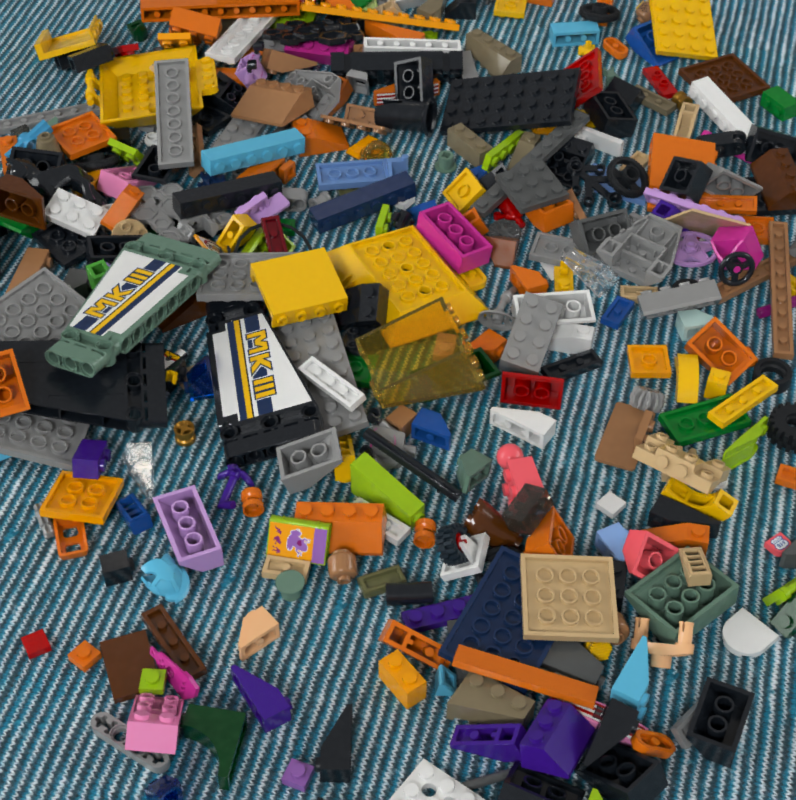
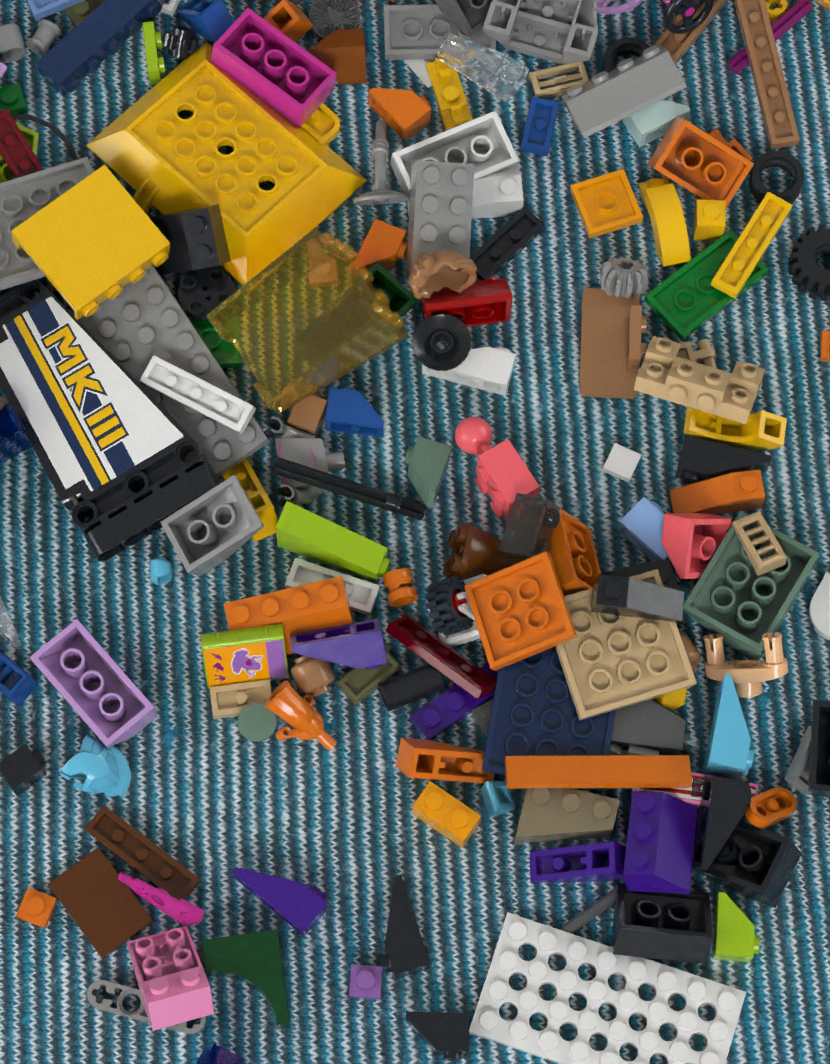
camera: 20 degrees left, 25 degrees up
lime plate [139,668,167,695] -> none
pearl gold wheel [174,420,196,447] -> none
dark purple piece [217,464,255,509] -> none
light nougat slope [238,606,280,662] -> none
orange wheel [241,487,264,517] -> none
lime piece [722,416,769,470] -> none
none -> medium azure piece [150,557,173,585]
none -> orange piece [264,680,337,751]
none -> dark purple slope [290,619,387,669]
none -> dark red tile [386,615,496,699]
none -> medium nougat hair [408,250,477,299]
none -> black dish [412,314,471,371]
none -> orange plate [464,551,578,671]
none -> slope [591,574,684,623]

